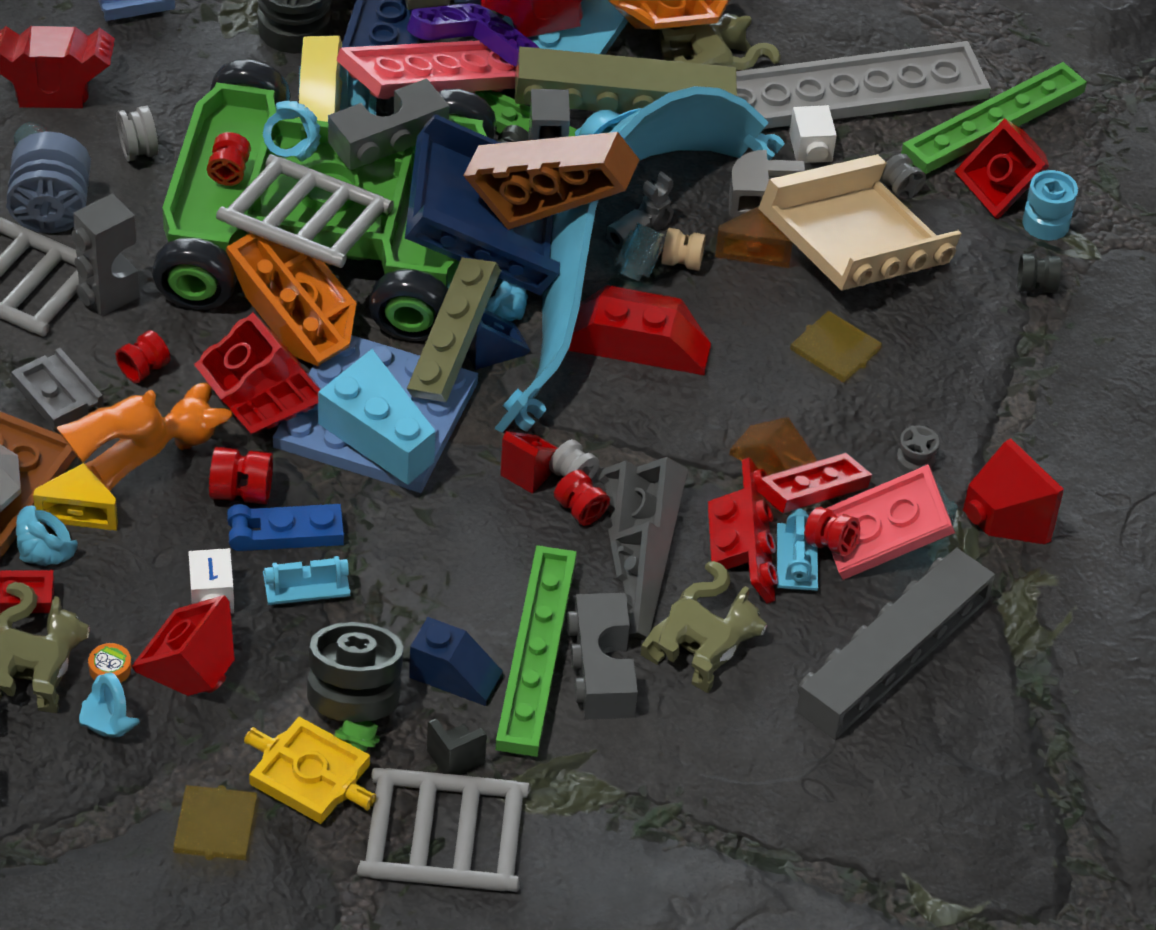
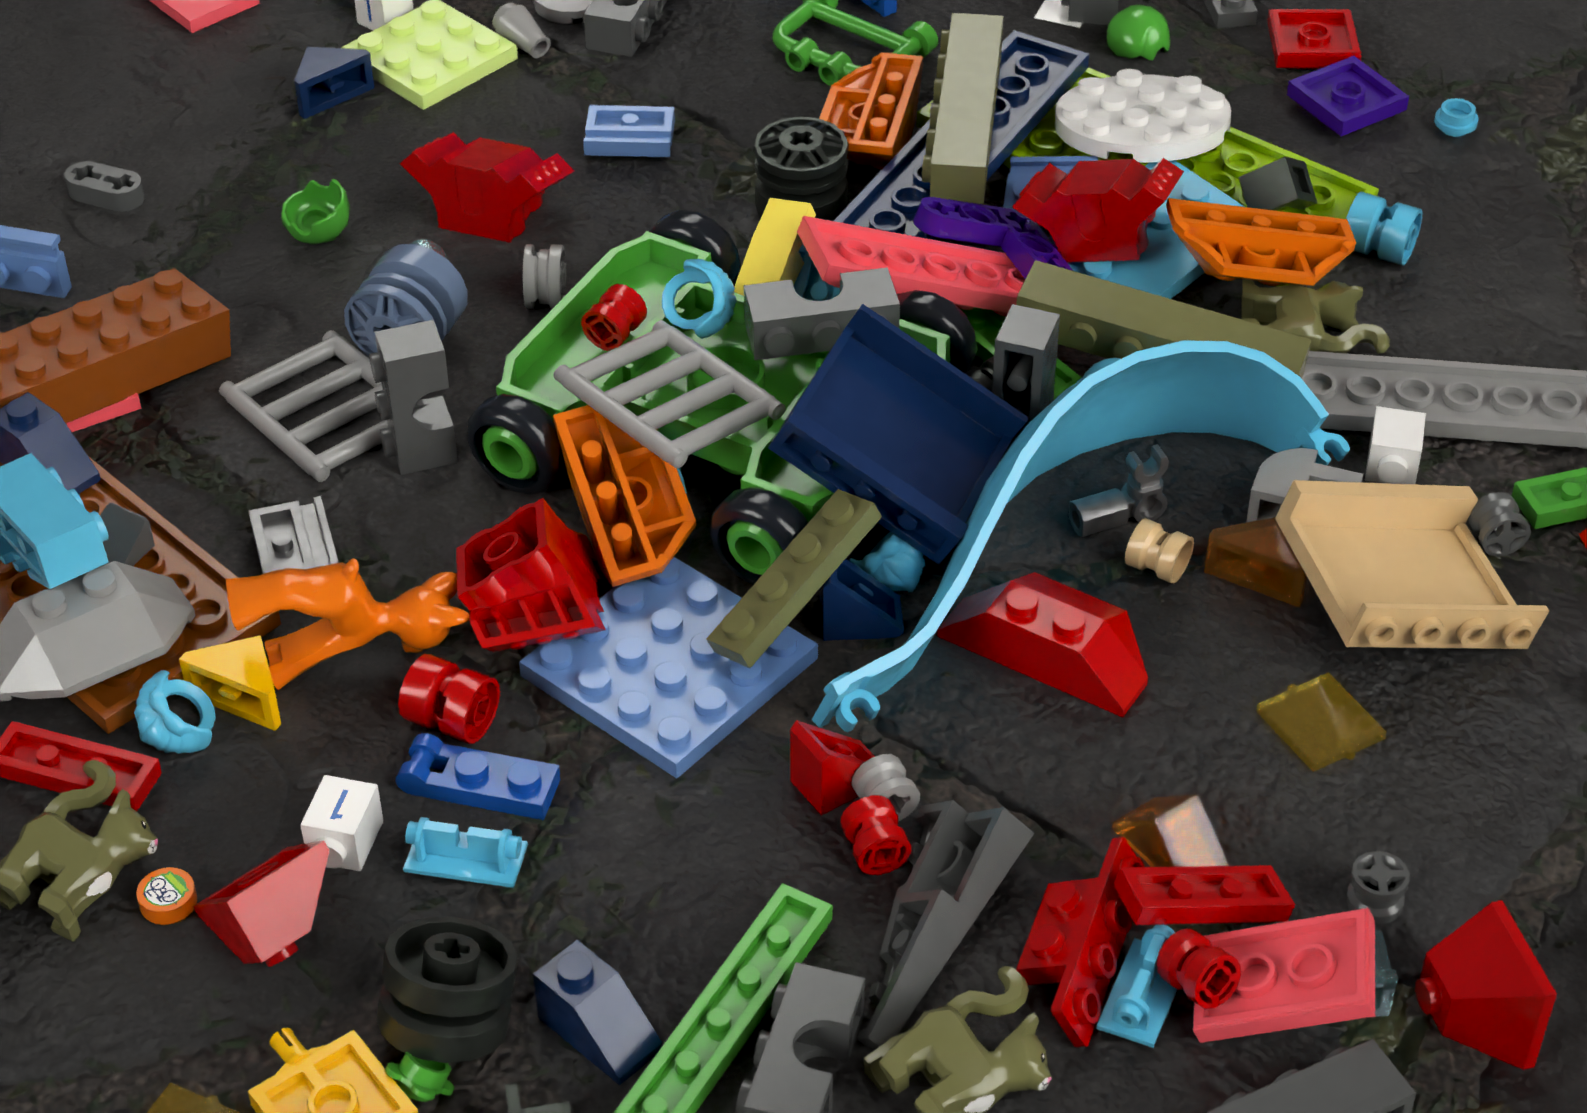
camera: 25 degrees right, 5 degrees down
medium azure piece [79,672,140,738] -> none
red wheel [115,330,171,383] -> none
medium azure wedge [318,349,435,485] -> none
dark orange wedge [463,132,640,230] -> none
clear light blue brick [615,222,664,281] -> none

